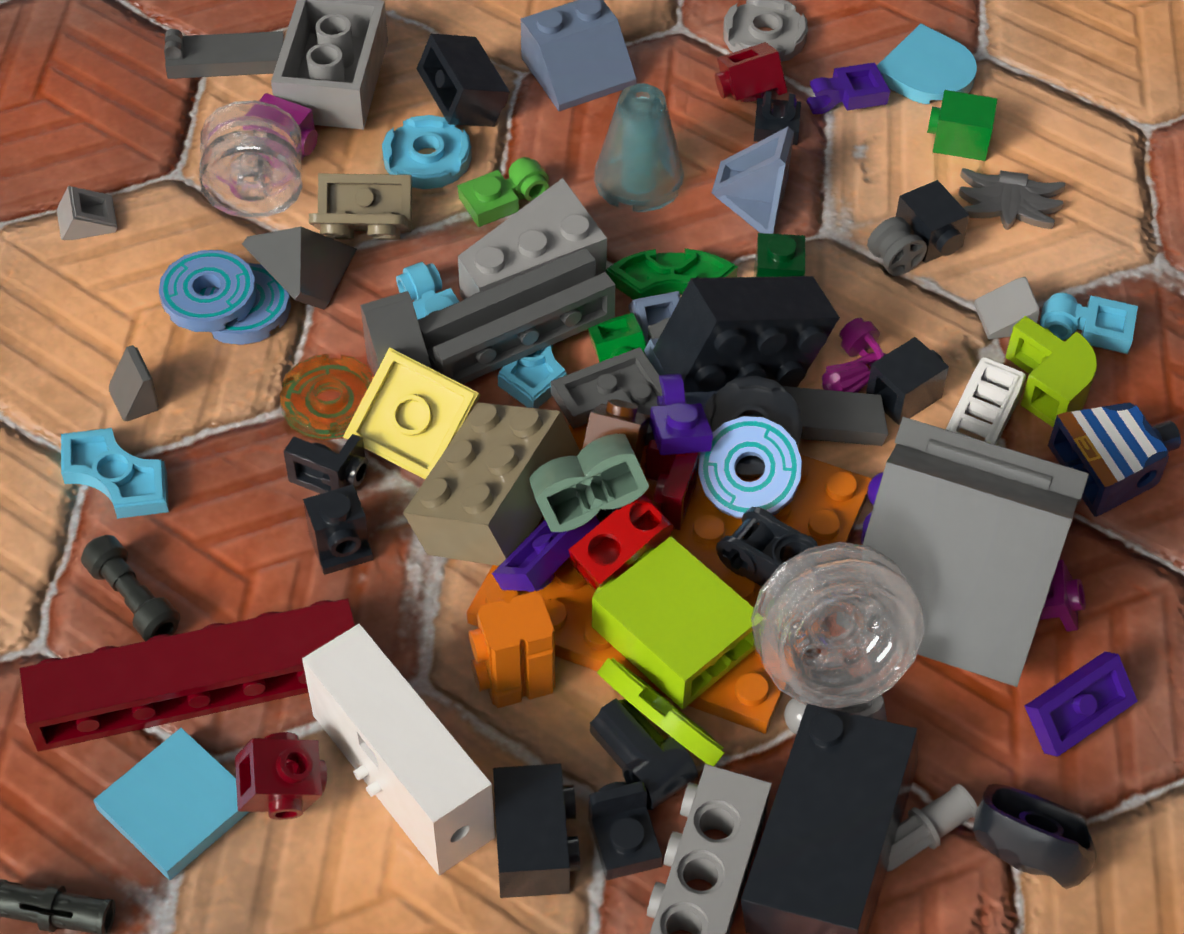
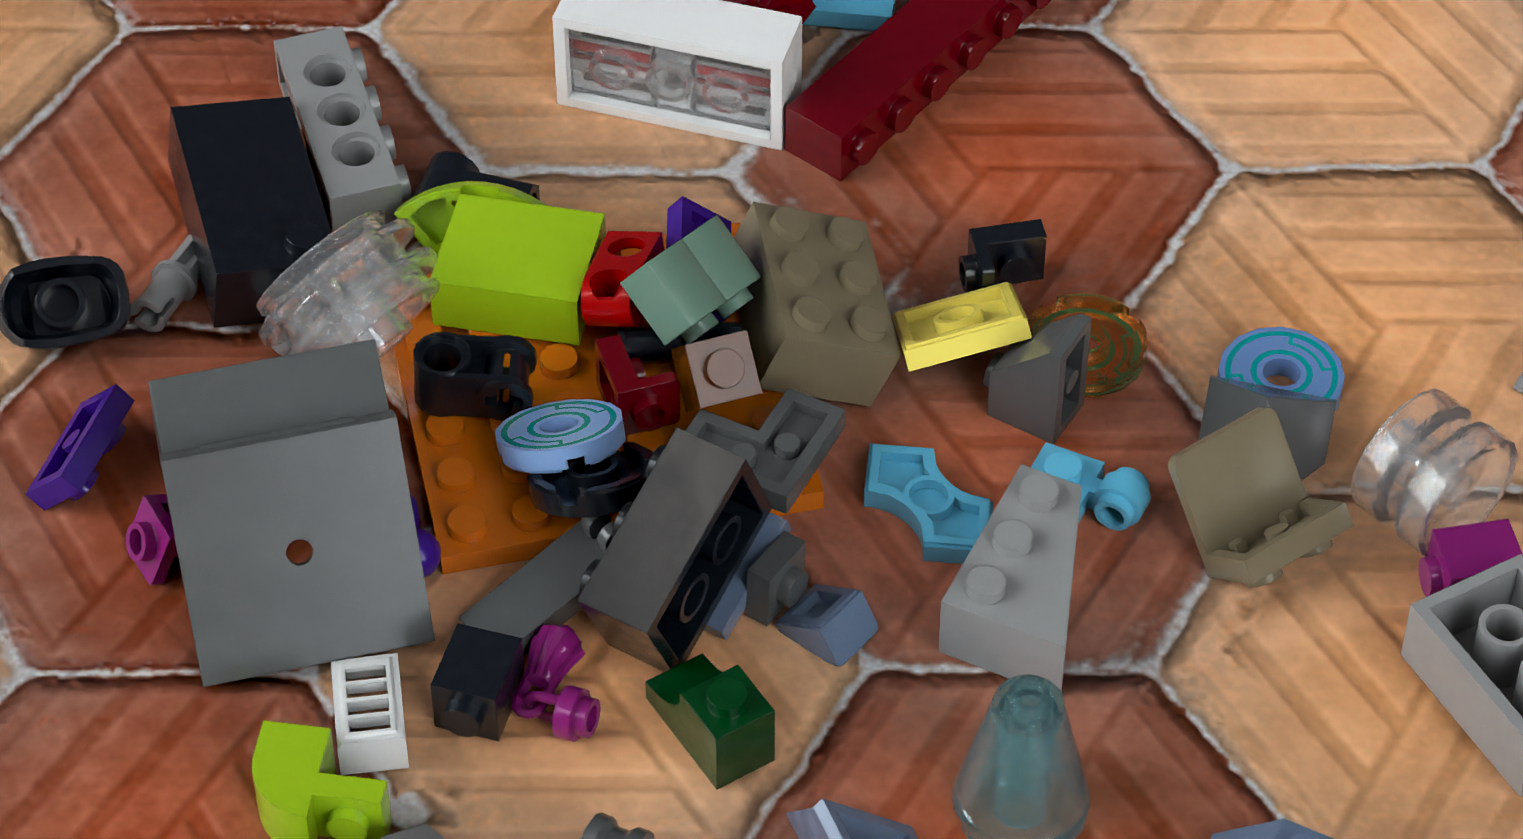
camera: 145 degrees right, 5 degrees down
medium azure tile [61,428,169,519] -> none
pearl dark grey piece [81,535,180,641] -> none
dark grey slope [109,345,159,421] -> none
medium blue tile [159,250,257,332] -> none
black brick [303,484,374,575] -> none
medium azure tile [382,115,472,189] -> none
black brick [416,33,510,127] -> none
dark grey brick [418,248,615,385] -> none
bright green plate [457,157,549,227] -> none
orange brick [469,591,555,708] -> none
black brick [493,763,580,898] -> none
green bracket [588,313,647,363] -> none
black bracket [588,781,662,881] -> none
green tile [606,248,738,300] -> none
dark purple plate [649,374,713,455] -> none
torso [1048,403,1181,517] -> none

